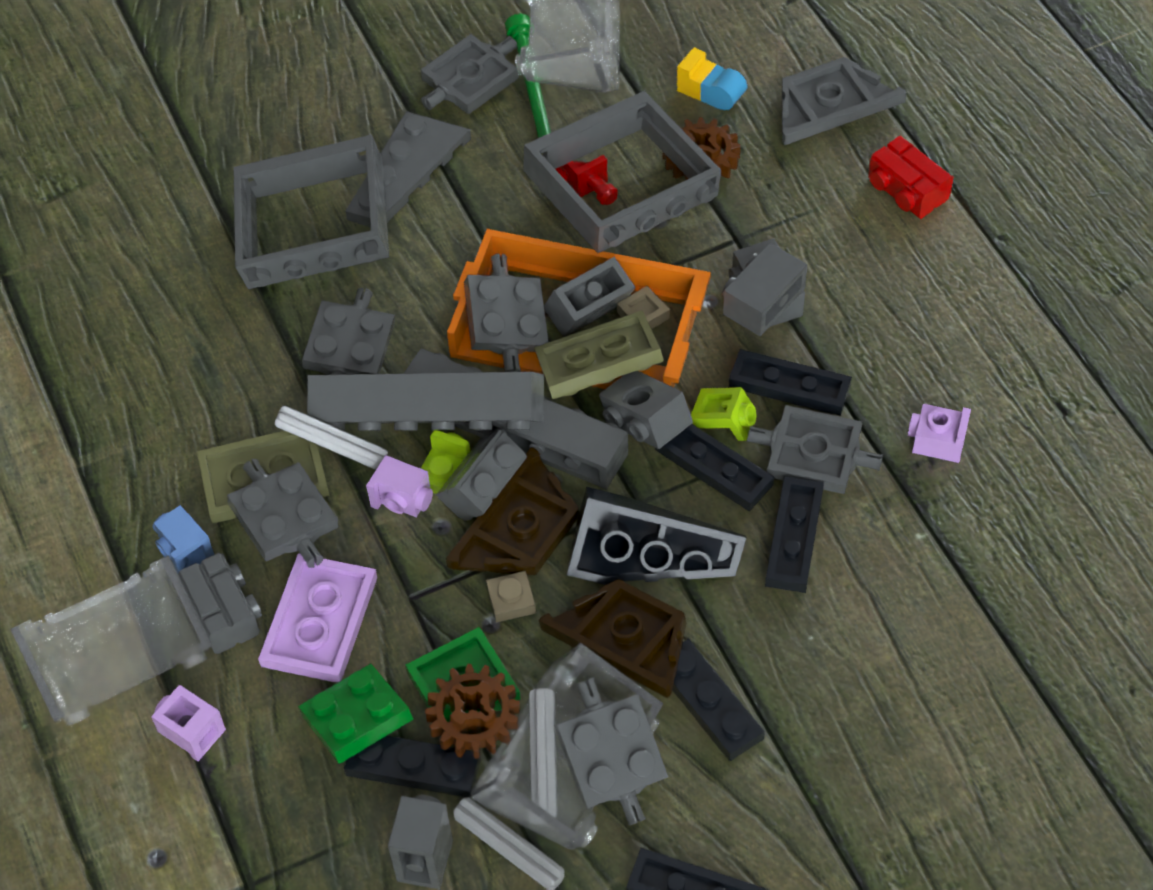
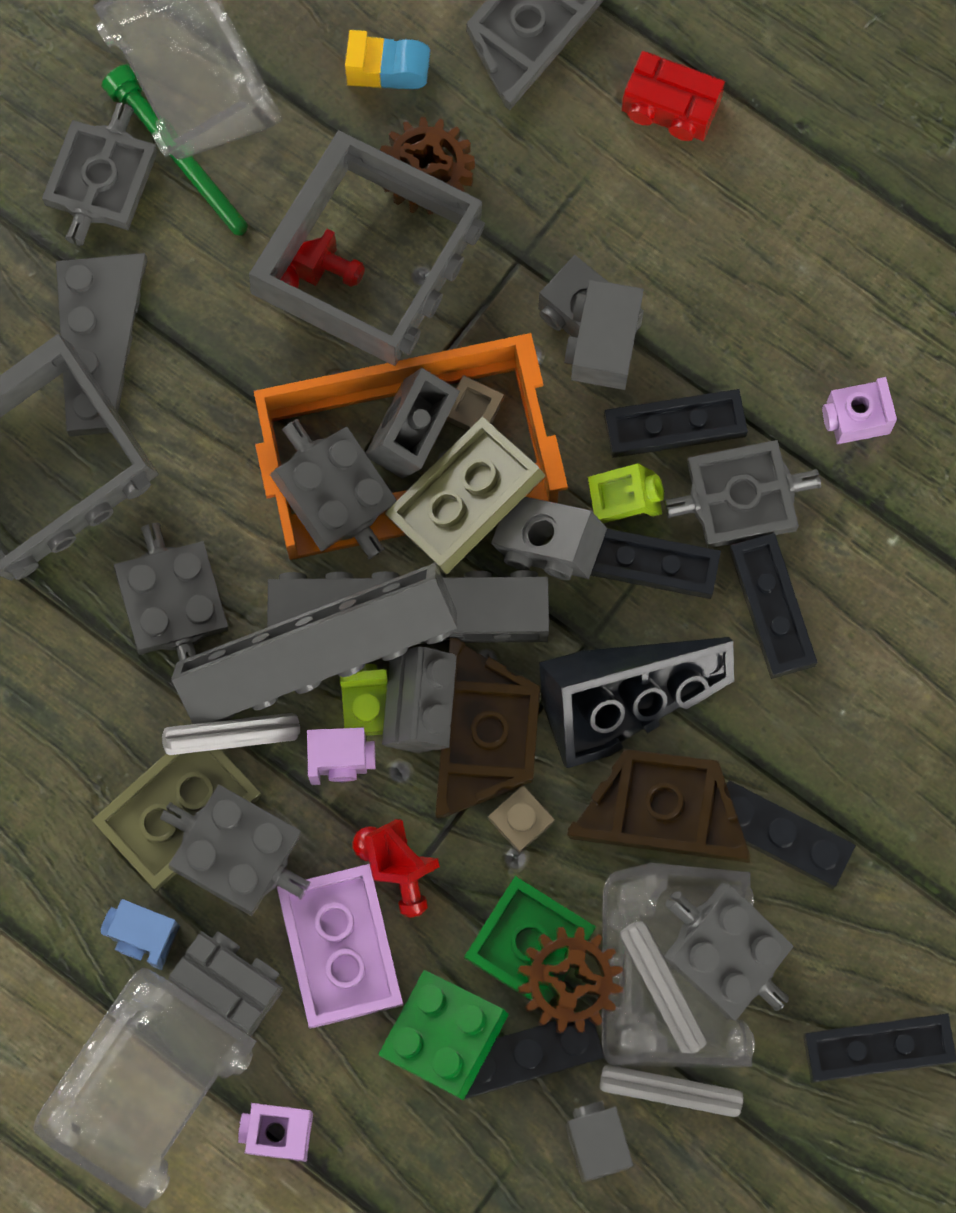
camera: 30 degrees left, 20 degrees up
none -> red piece [352,819,440,917]

